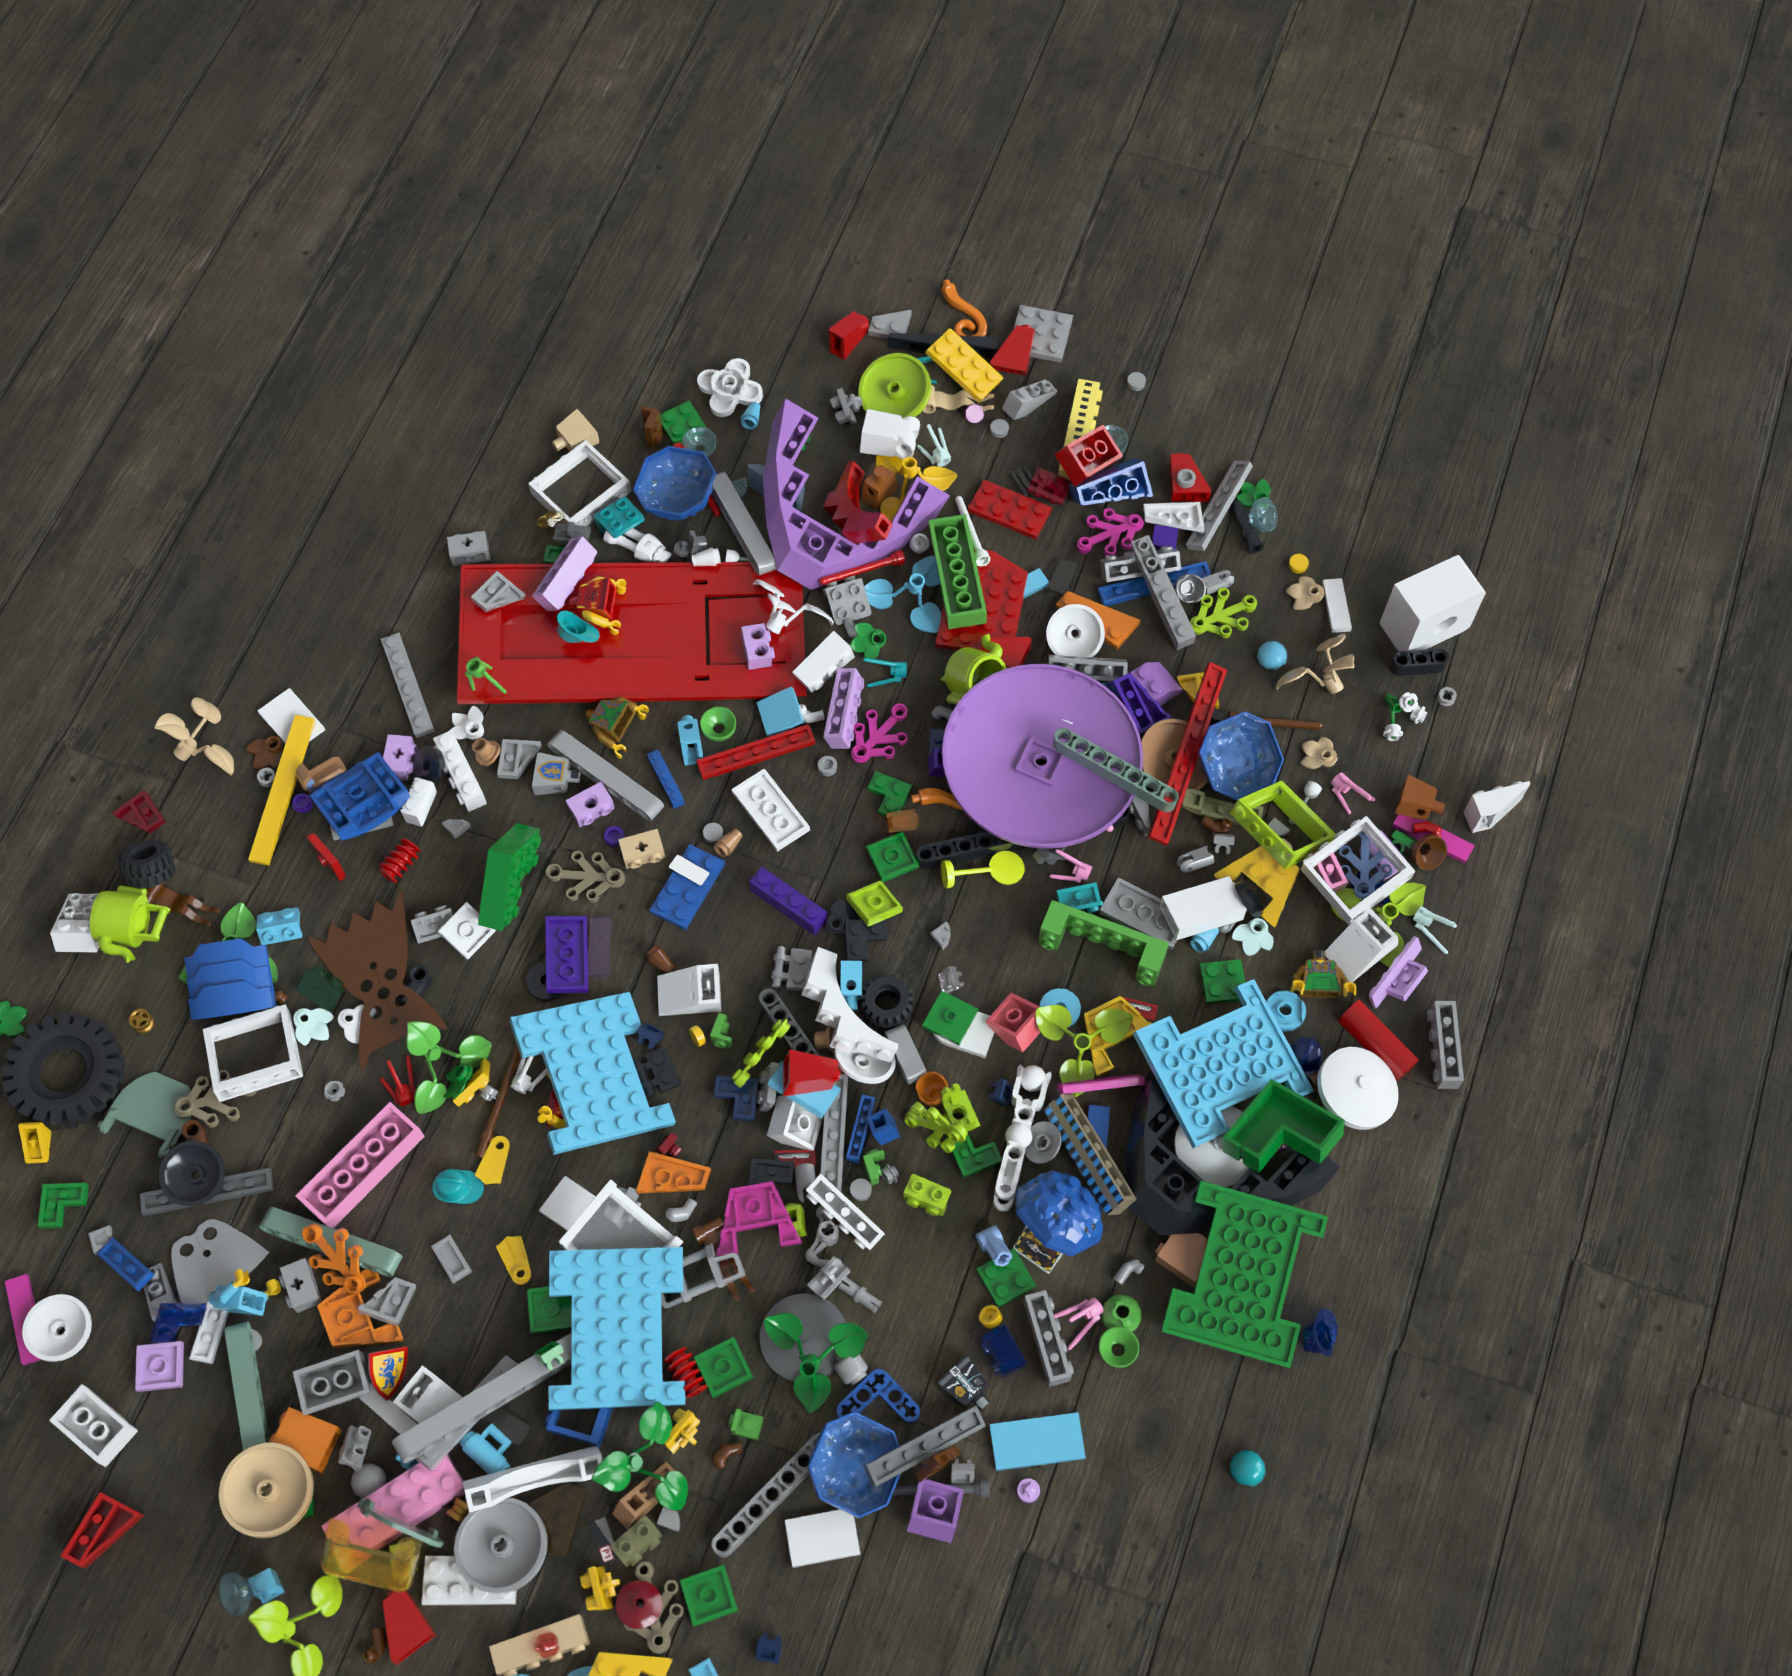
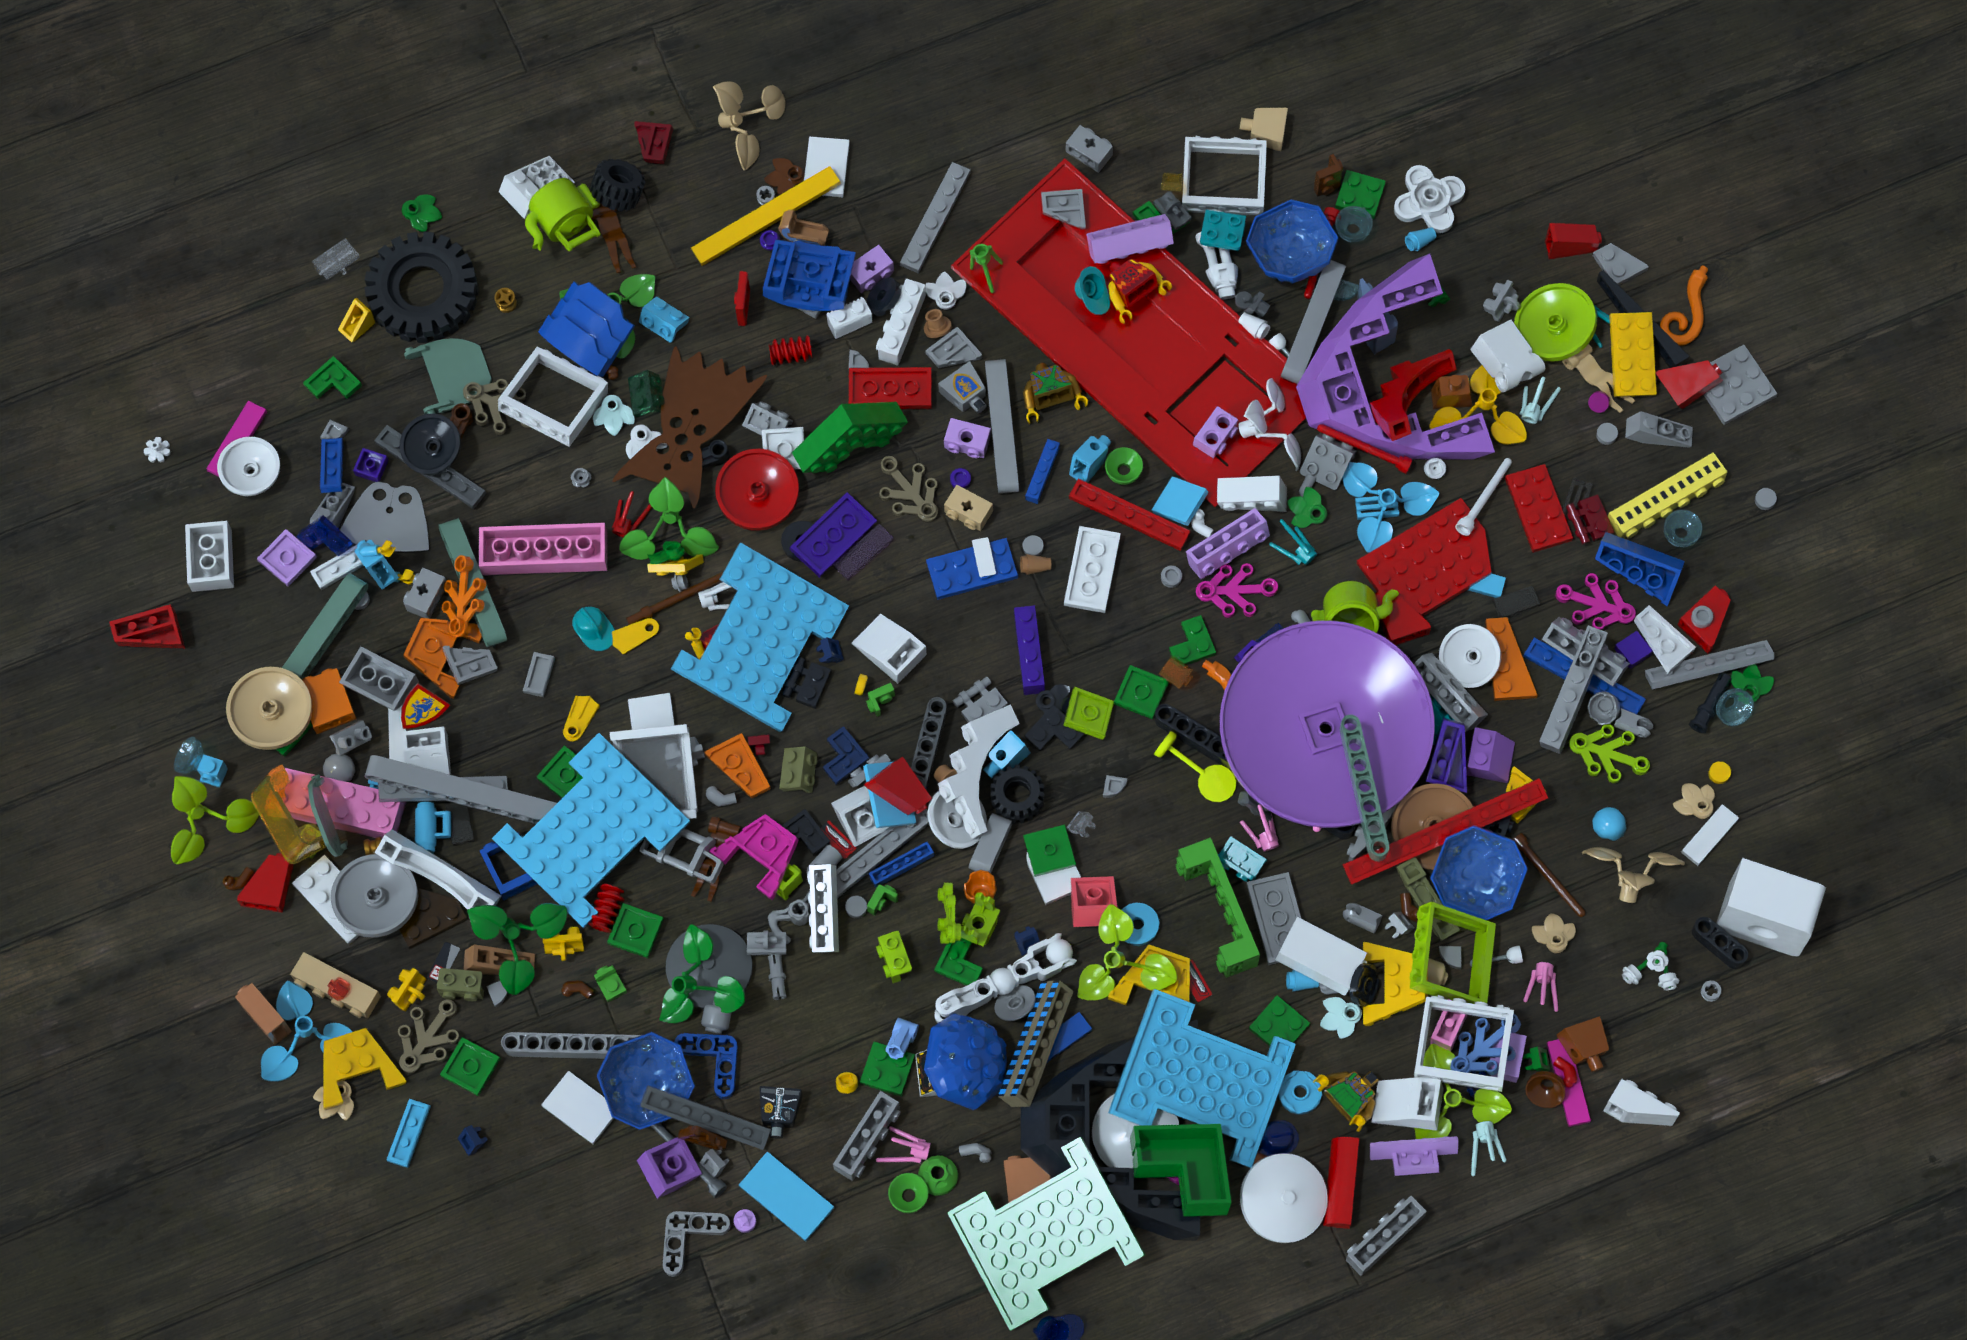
camera: 50 degrees right, 5 degrees up
tile [534,1341,564,1370] -> none
dark red dish [616,1580,662,1629] -> none
reddish brown cone [645,945,676,974] -> none
lime plant [731,1019,790,1088] -> none
blue brick [867,1108,900,1145] -> none
light grey plate [881,1164,899,1185] -> none
bright green brick [929,514,987,629] -> none
clear blue brick [980,1324,1027,1379] -> none
red brick [1054,425,1123,487] -> none
dark pink tile [1057,1074,1145,1094] -> none
none -> dark purple piece [353,448,389,482]
none -> light grey beam [663,1211,731,1277]
none -> red dish [715,449,799,530]
none -> olive bracket [779,746,817,793]
none -> red plate [849,367,932,409]
none -> medium azure tile [1355,494,1399,520]

